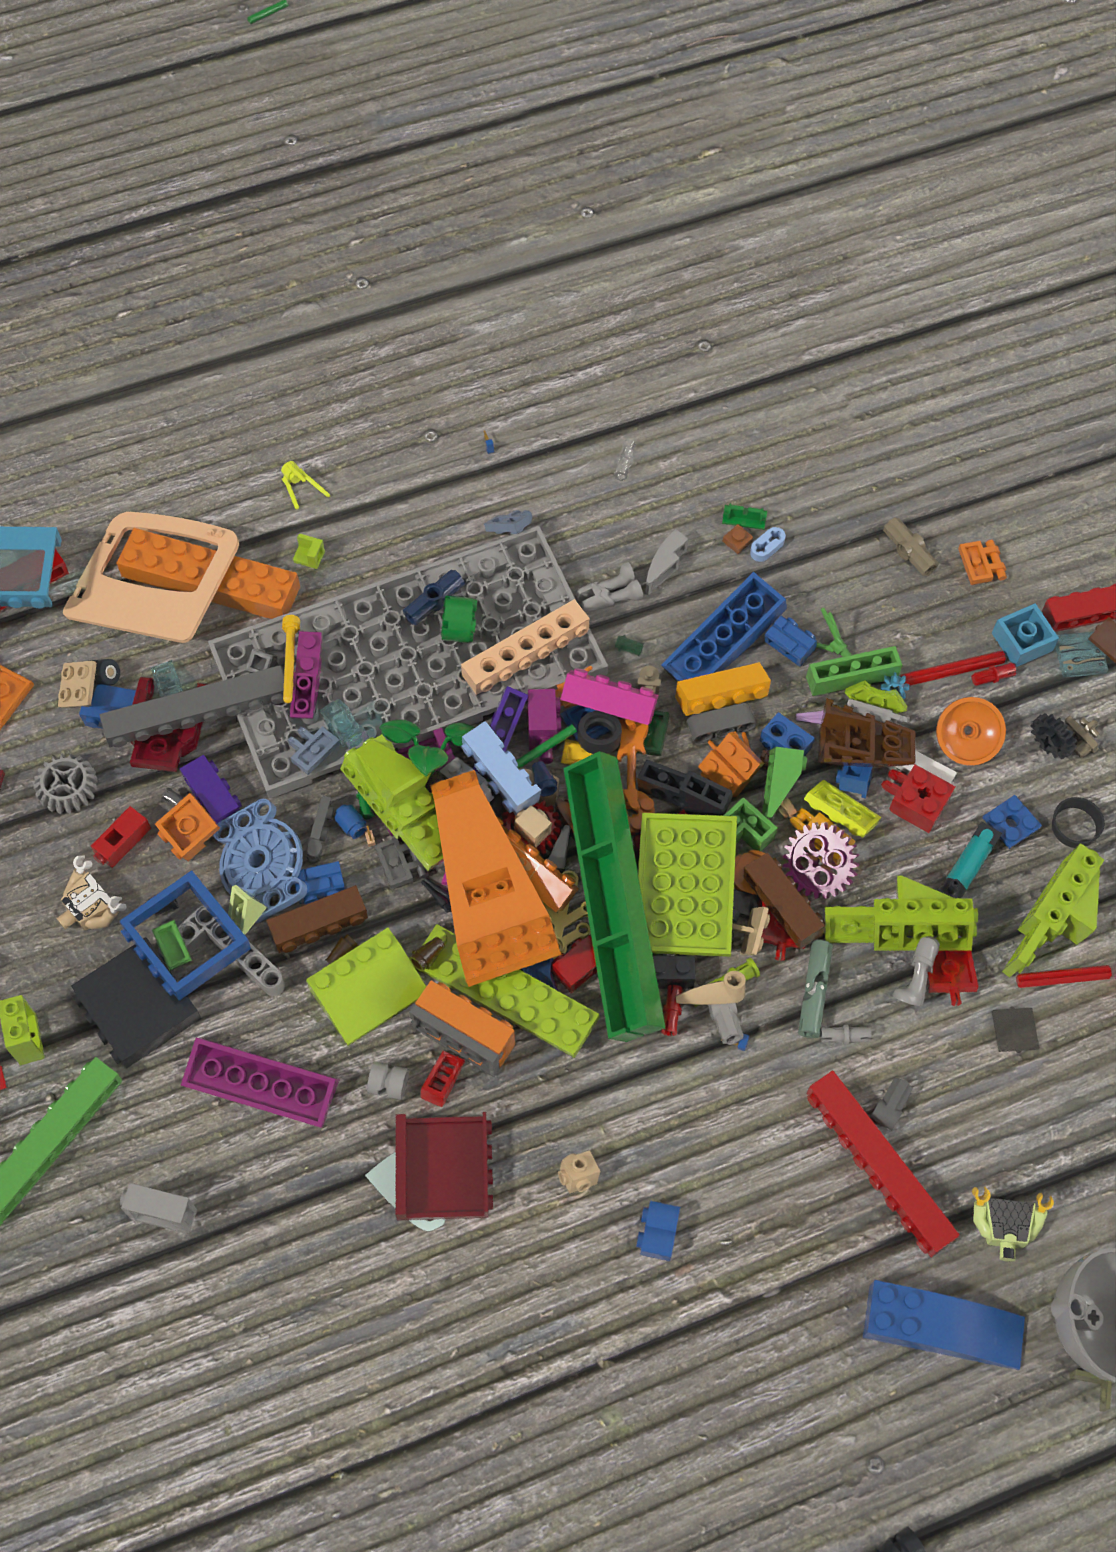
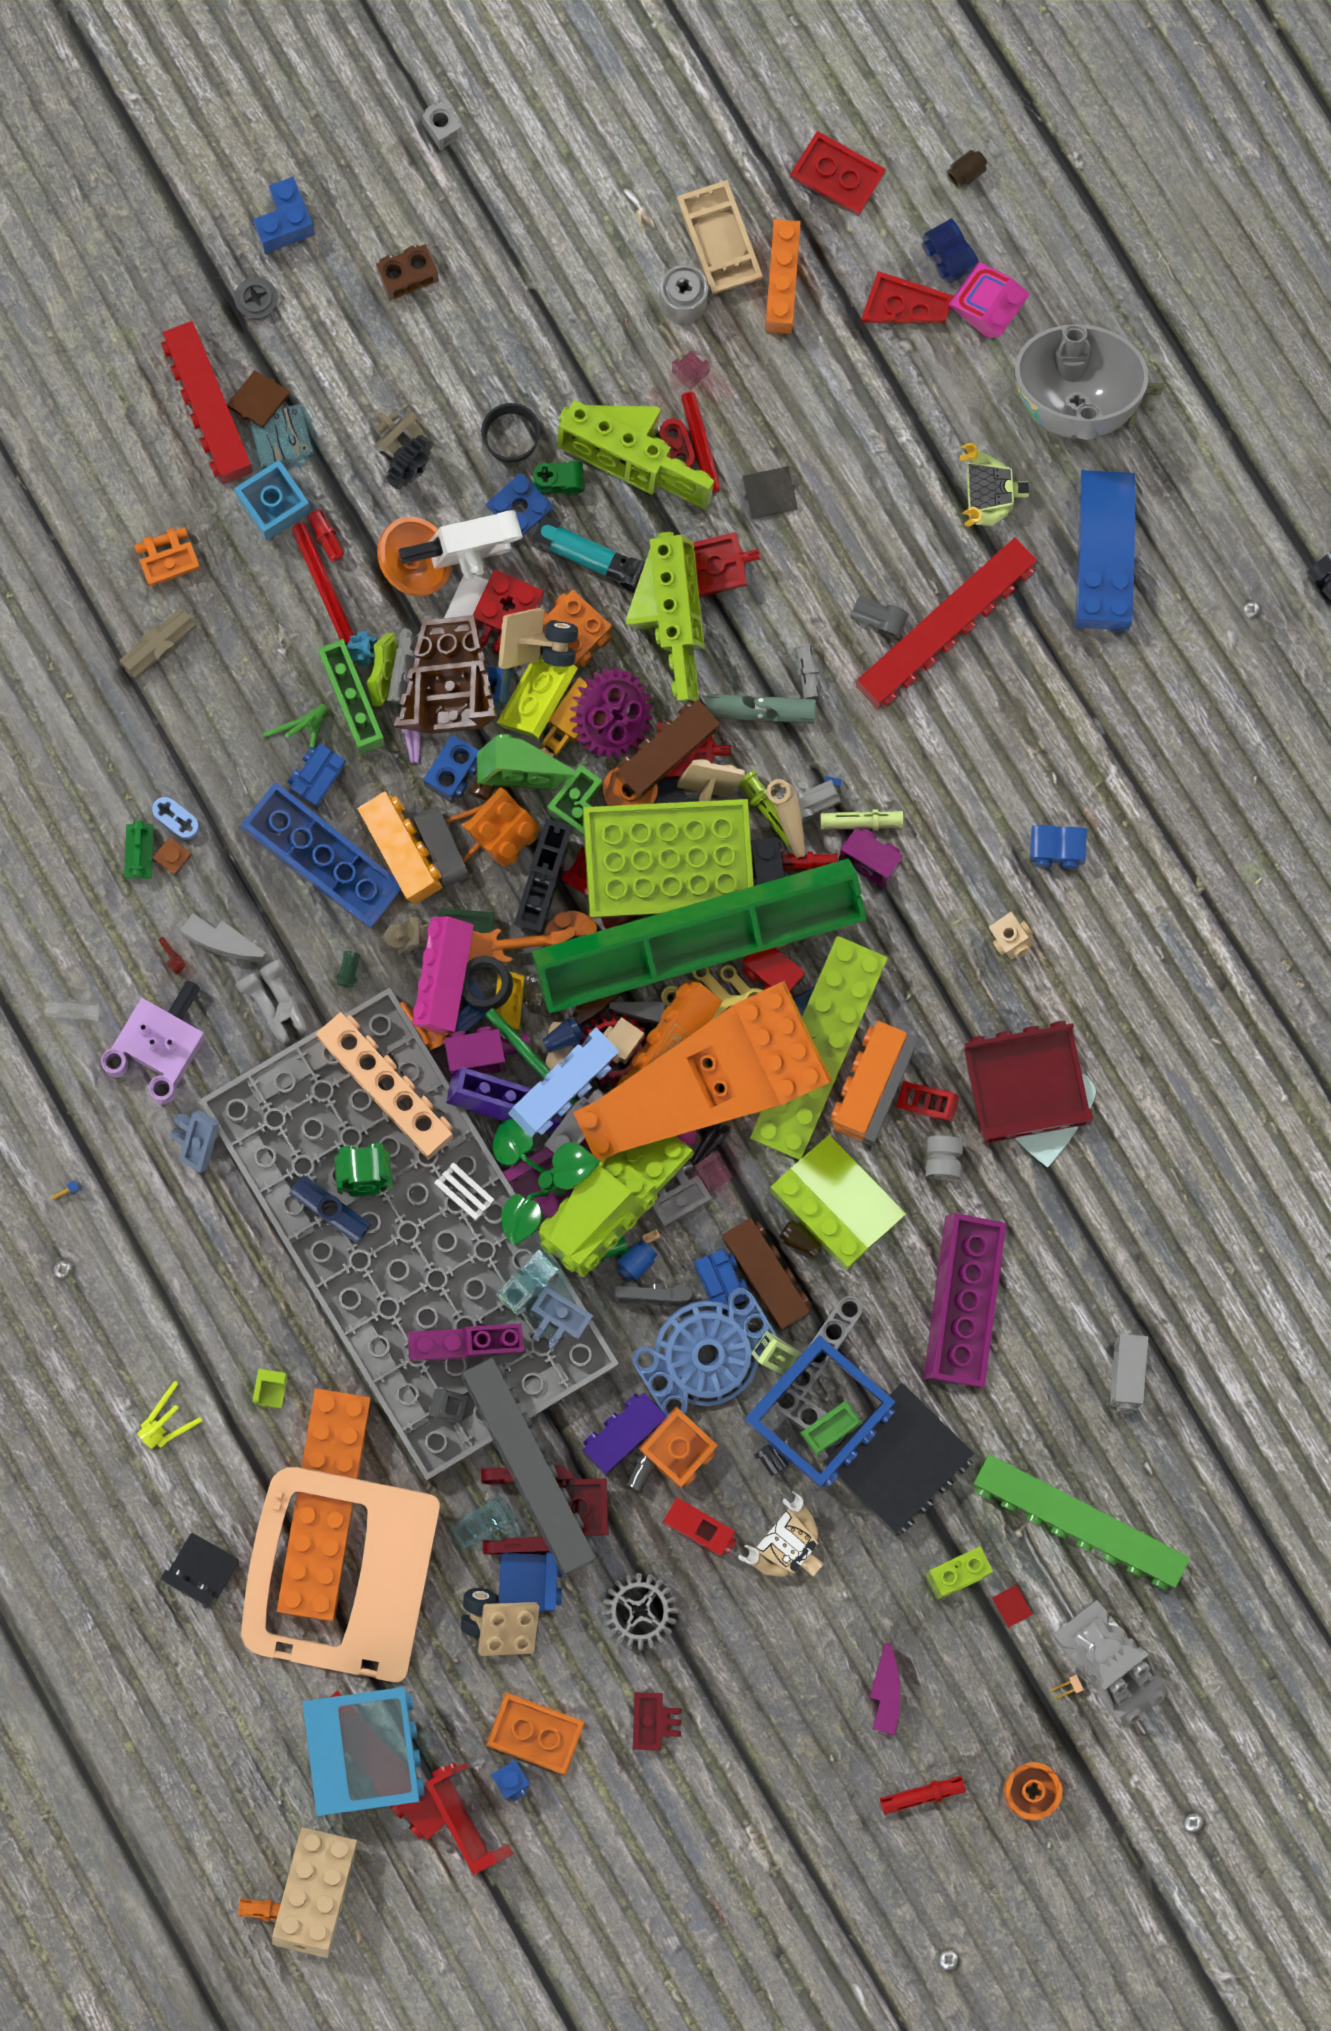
camera: 100 degrees left, 15 degrees up
yellow piece [282,615,300,703] -> none
dark brown cone [410,937,445,972] -> none
light grey piece [893,936,939,1006] -> none
none -> lavender piece [101,981,206,1105]
none -> clear red hand [158,937,185,974]
none -> black bracket [160,1533,239,1609]
none -> white piece [398,510,523,581]
none -> white tile [435,1162,495,1221]
none -> tan plate [498,608,578,669]
none -> green piece [532,461,584,494]
none -> orange brick [542,589,612,668]
none -> red plate [659,418,695,468]
none -> clear pink panel [694,1151,733,1193]
none -> yellowish green pin [820,809,903,831]
none -> magenta slope [838,828,903,889]

